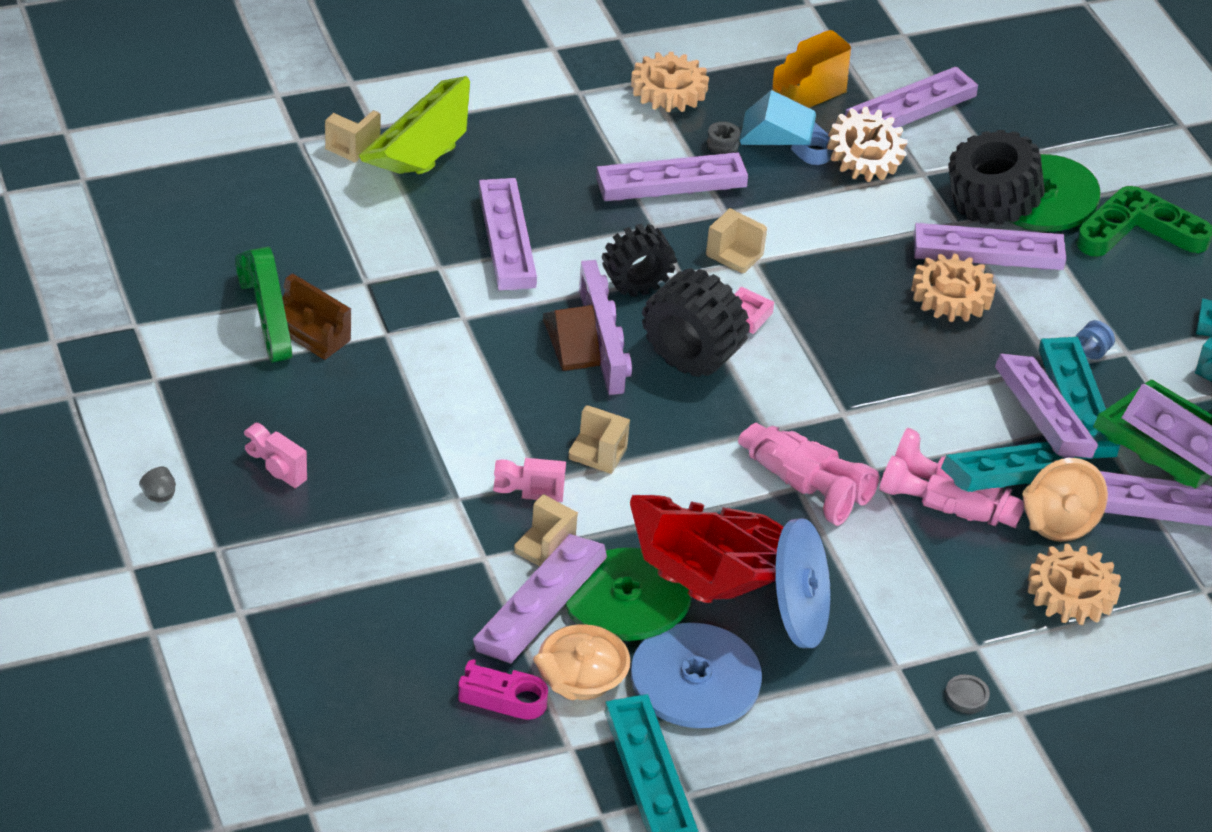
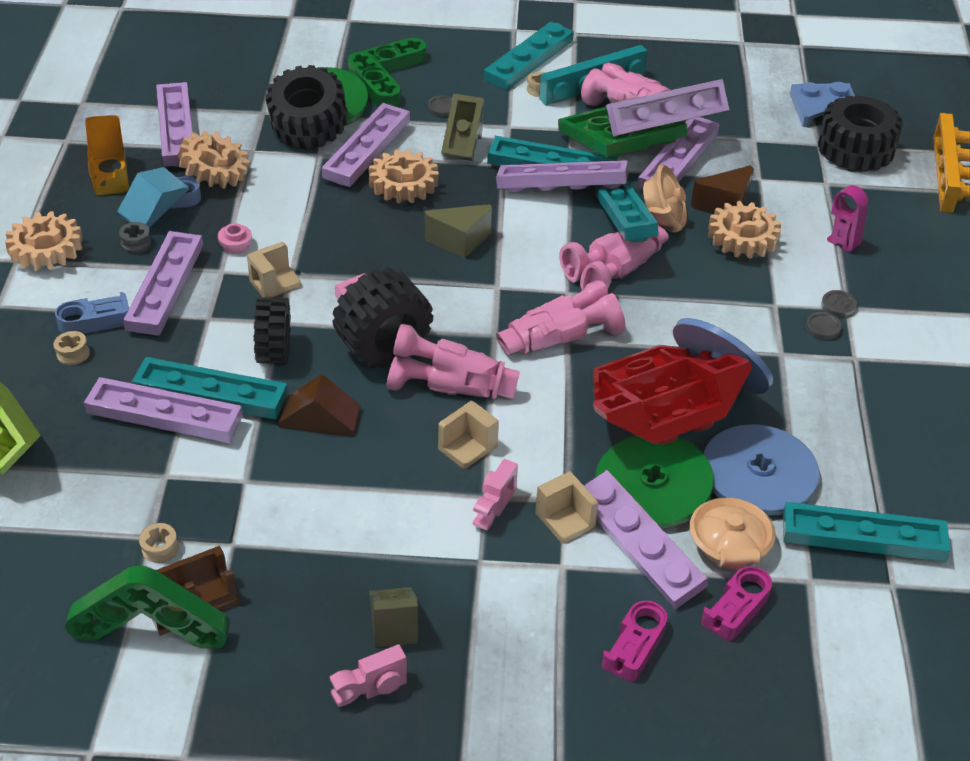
camera: 65 degrees left, 0 degrees up
lavender plate [579,260,632,395] -> none
medium blue bush [1076,320,1115,360] -> none
none -> tan bush [53,331,90,365]
none -> medium blue piece [55,292,129,334]
none -> teal plate [131,357,288,420]
none -> tan bush [139,523,179,563]
none -> bright pink plate [218,223,252,254]
none -> olive slope [369,587,418,647]
none -> bright pink piece [386,324,520,399]
none -> olive slope [425,204,492,259]
none -> flat silver piece [428,95,452,118]
none -> olive slope [441,93,484,161]
none -> dark pink piece [602,601,667,682]
none -> reddish brown slope [691,165,754,214]
none -> flat silver piece [821,290,857,318]
none -> dark pink piece [827,185,868,252]

